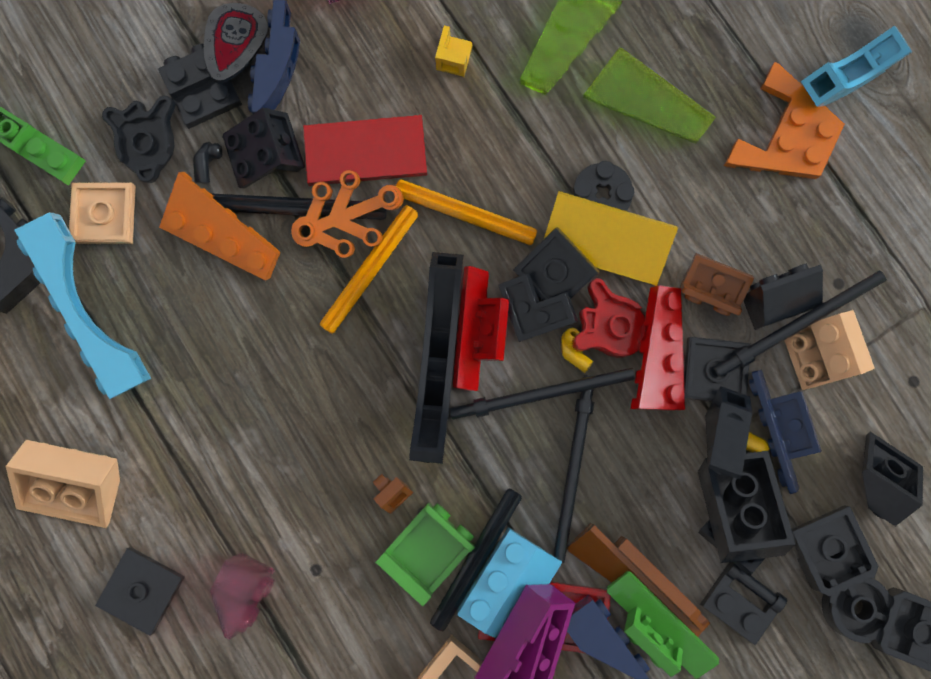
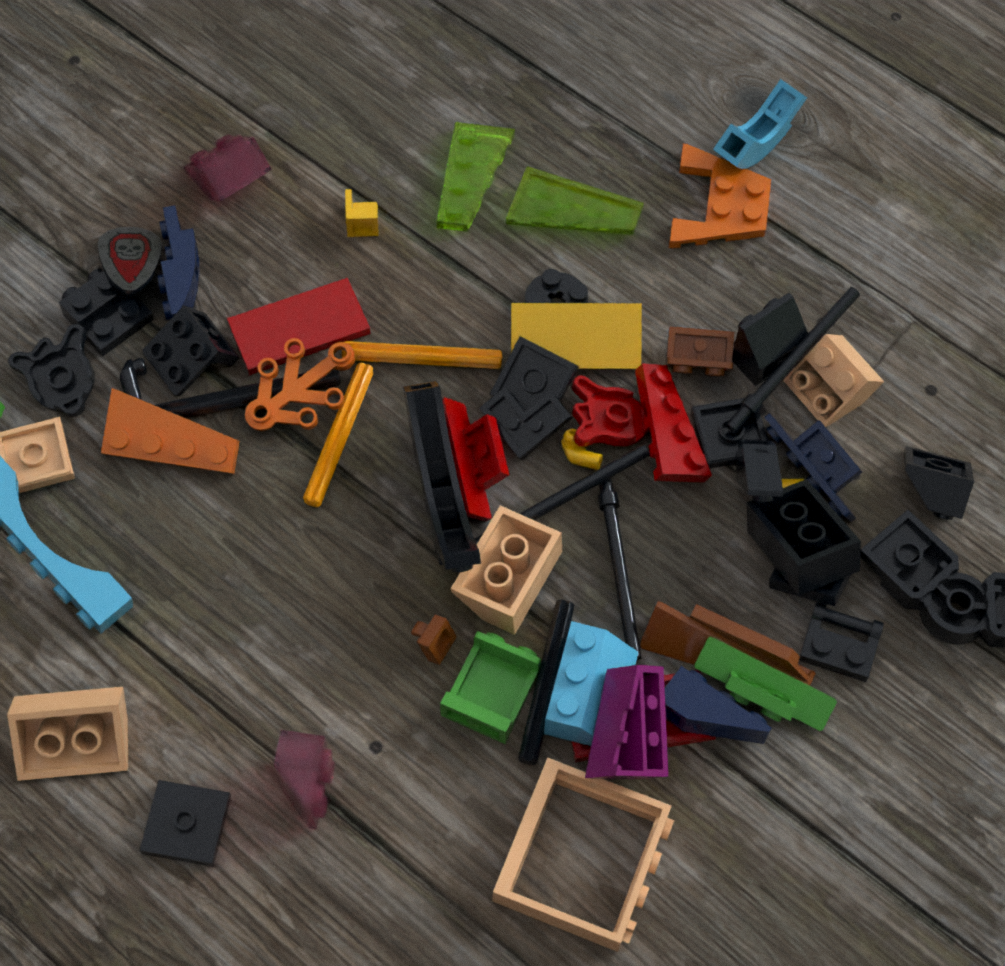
camera: 20 degrees left, 20 degrees down
none -> light nougat slope [451,505,562,635]

